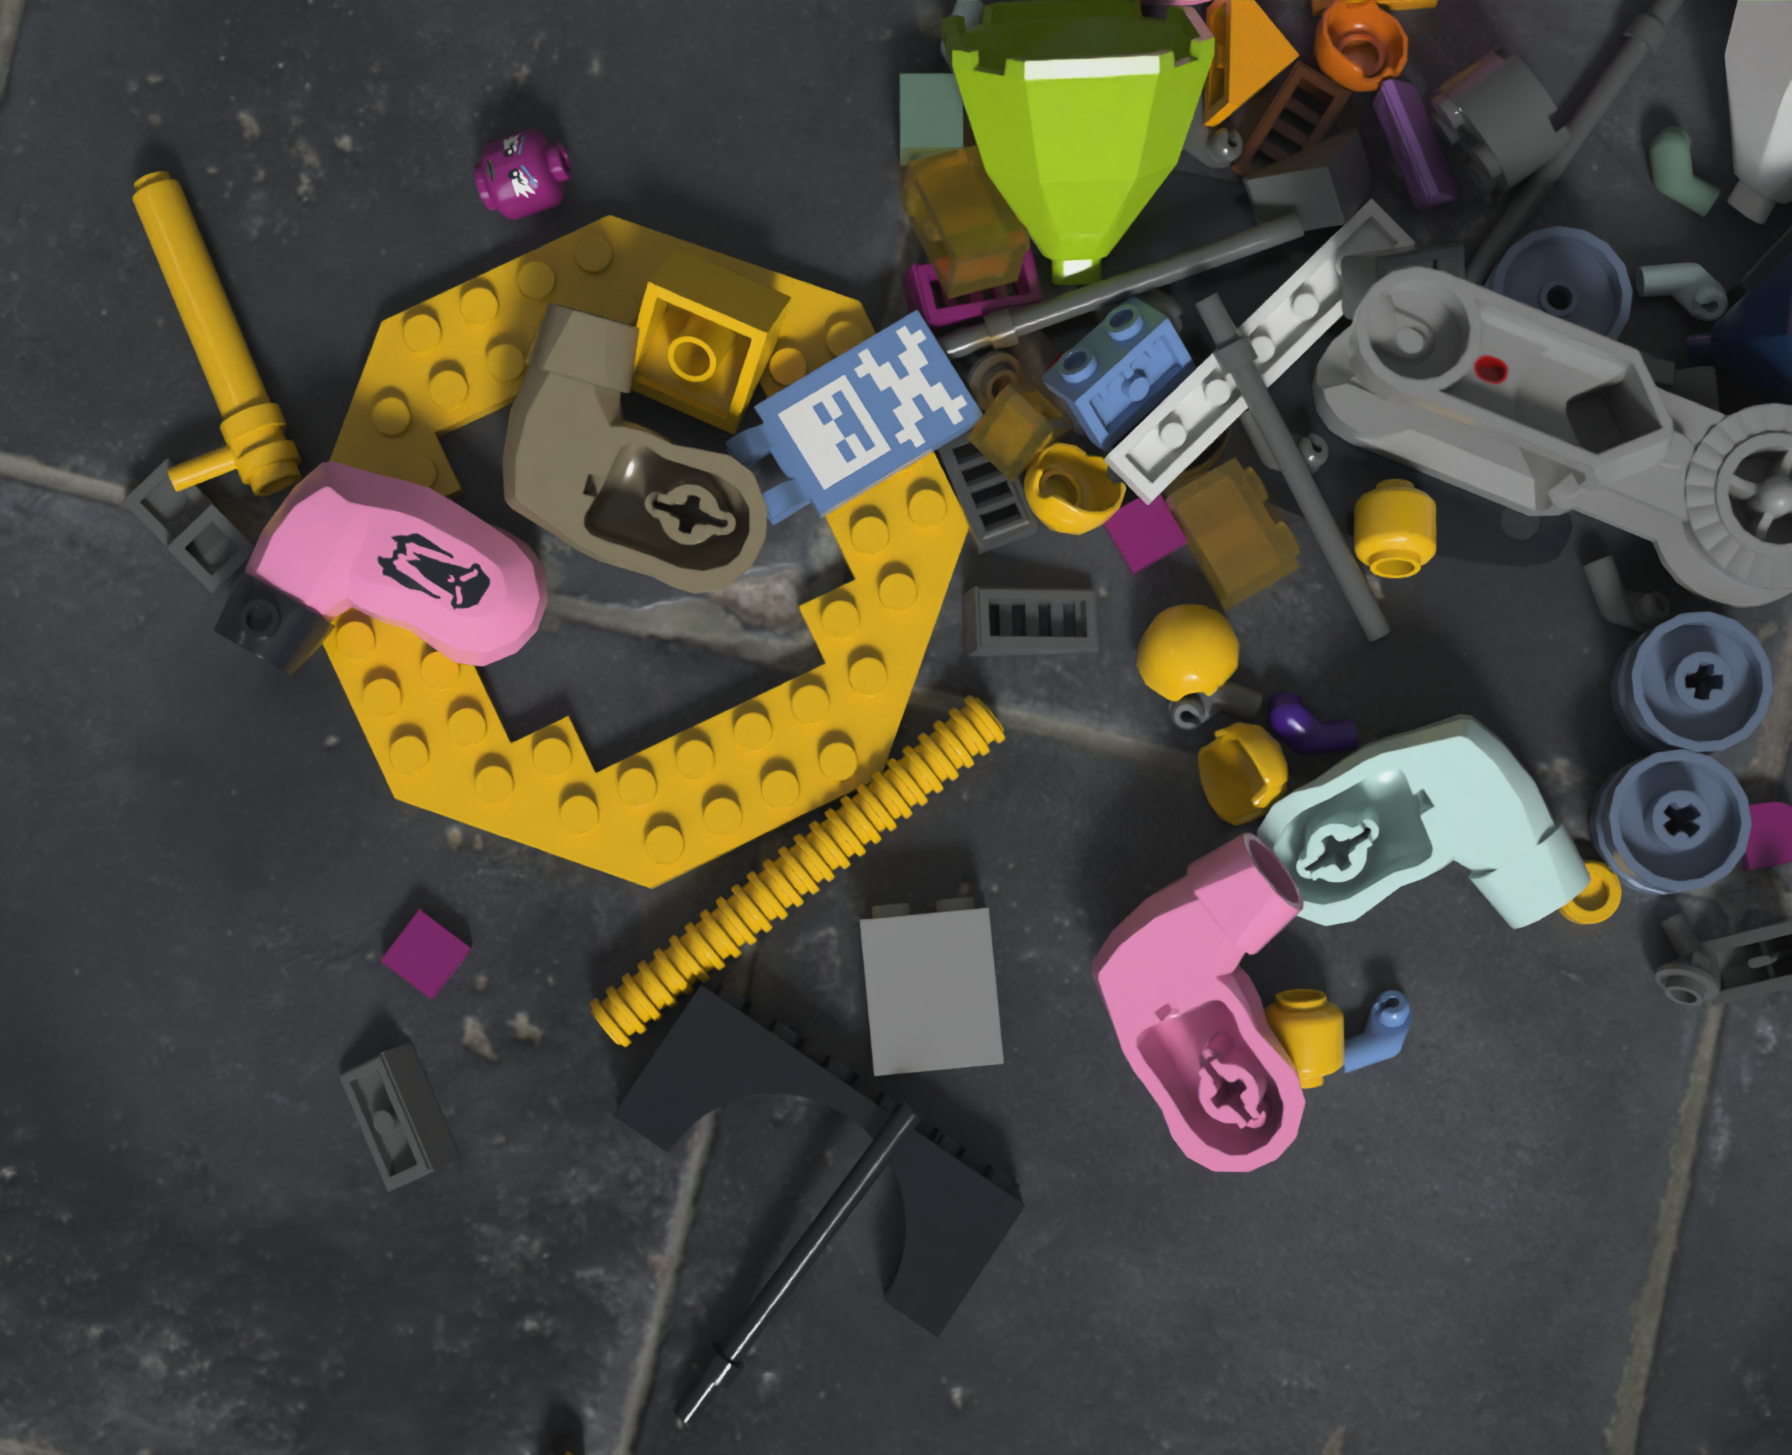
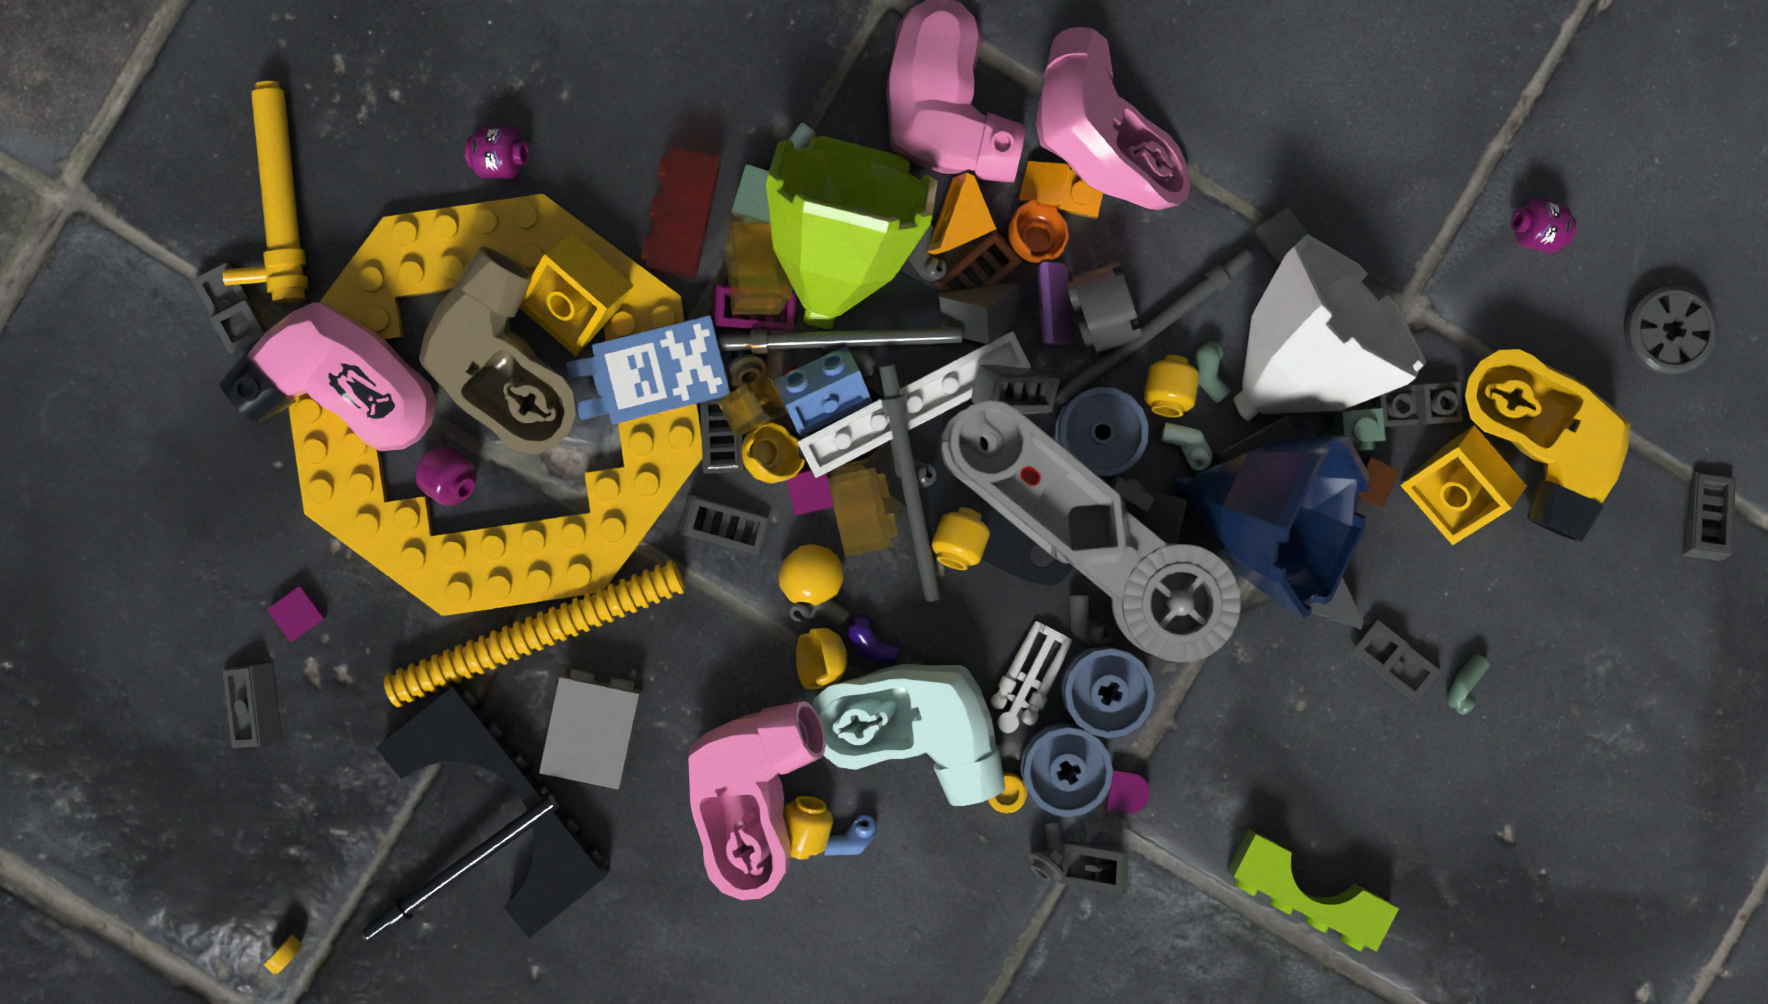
camera: 20 degrees right, 5 degrees up
none -> magenta head [416,446,477,507]
none -> clear red brick [641,147,721,280]
none -> white piece [990,621,1073,733]
none -> yellow head [1144,355,1199,418]

